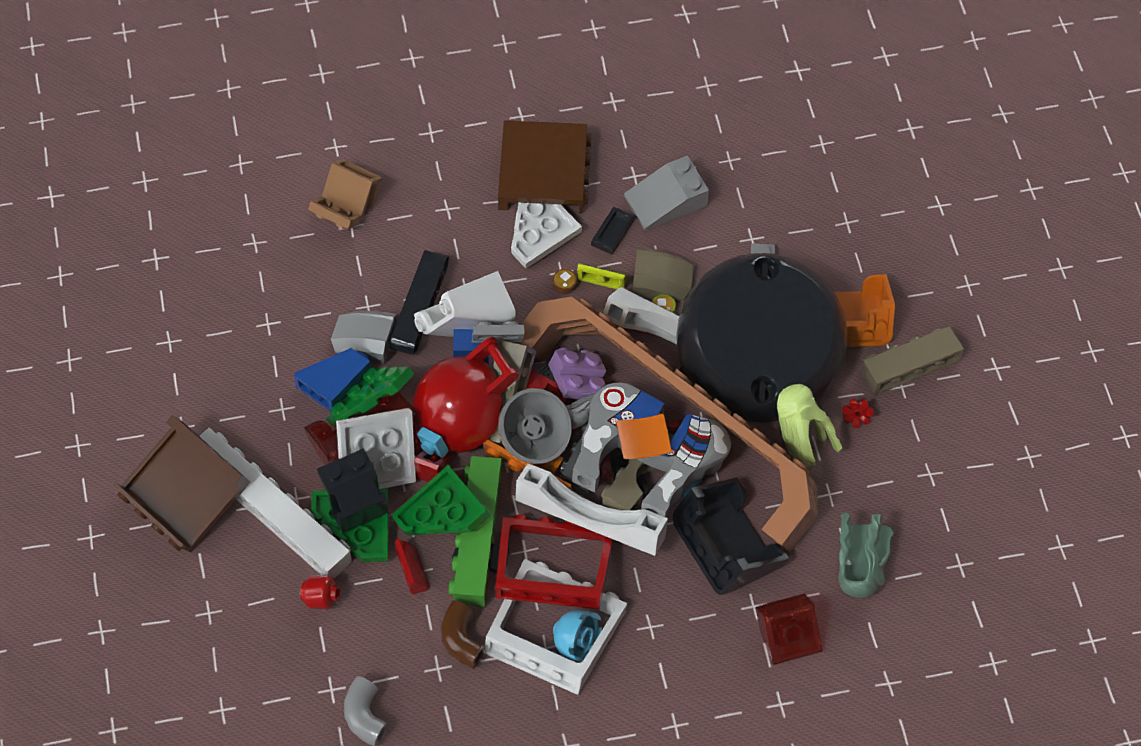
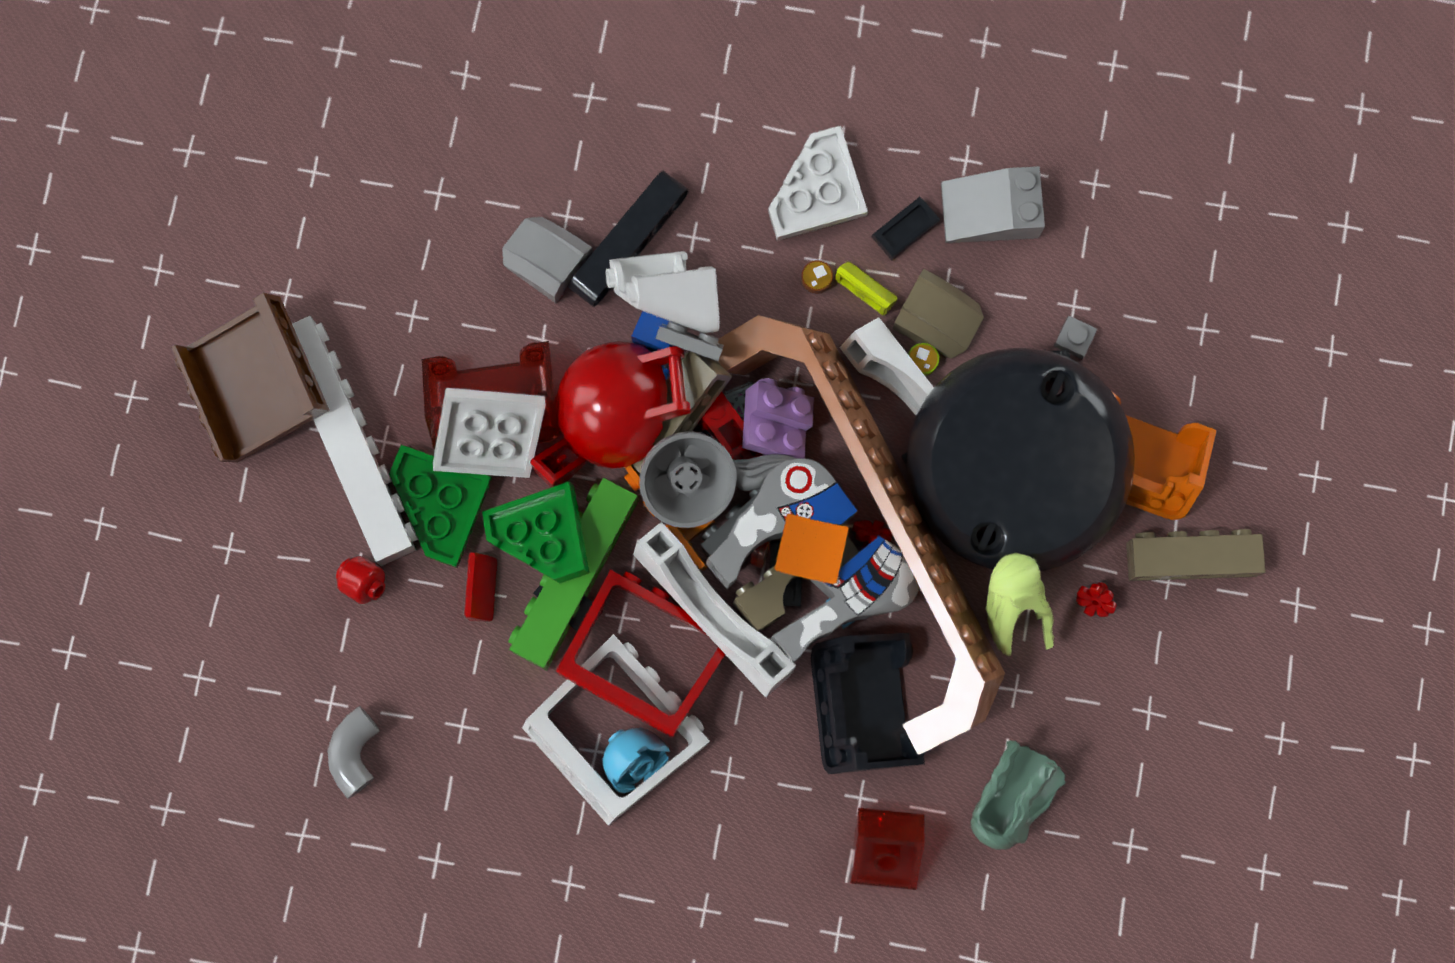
camera: 20 degrees right, 20 degrees up
blue slope [294,348,371,411] -> none
medium nougat piece [308,159,382,229] -> none
black piece [317,448,389,533] -> none
green plate [326,367,414,426] -> none
medium azure plate [417,427,449,458] -> none
reddish brown cylinder [441,600,485,669] -> none
reddish brown panel [498,120,592,214] -> none

